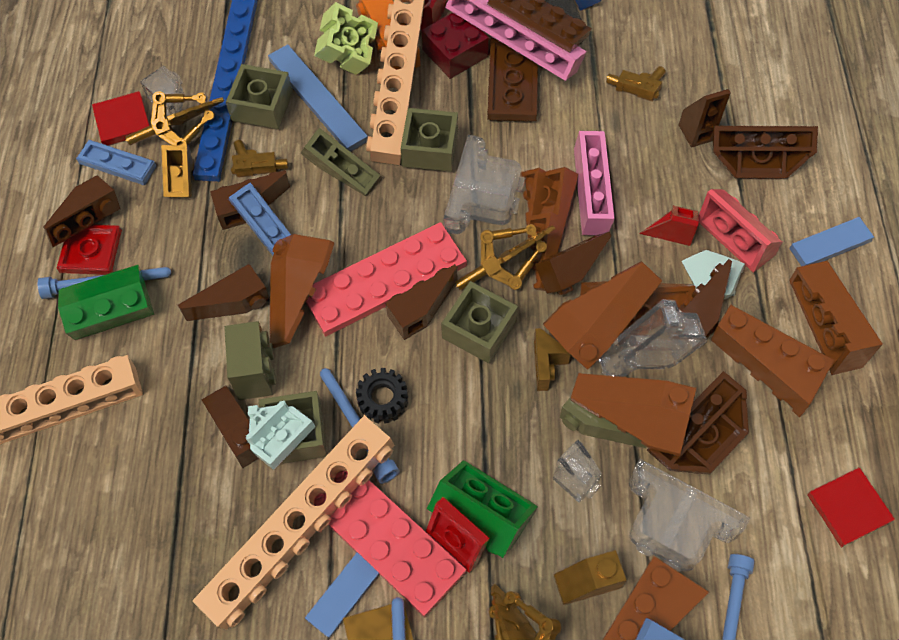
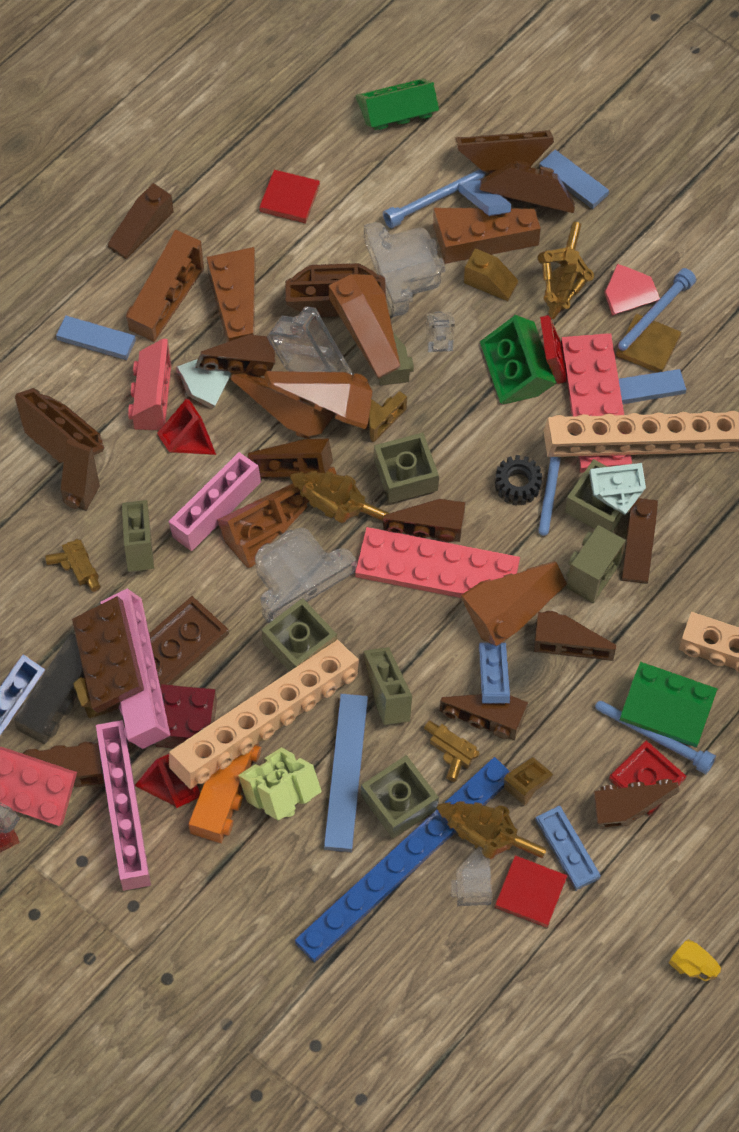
camera: 140 degrees left, 0 degrees up
none -> olive slope [122,500,154,572]

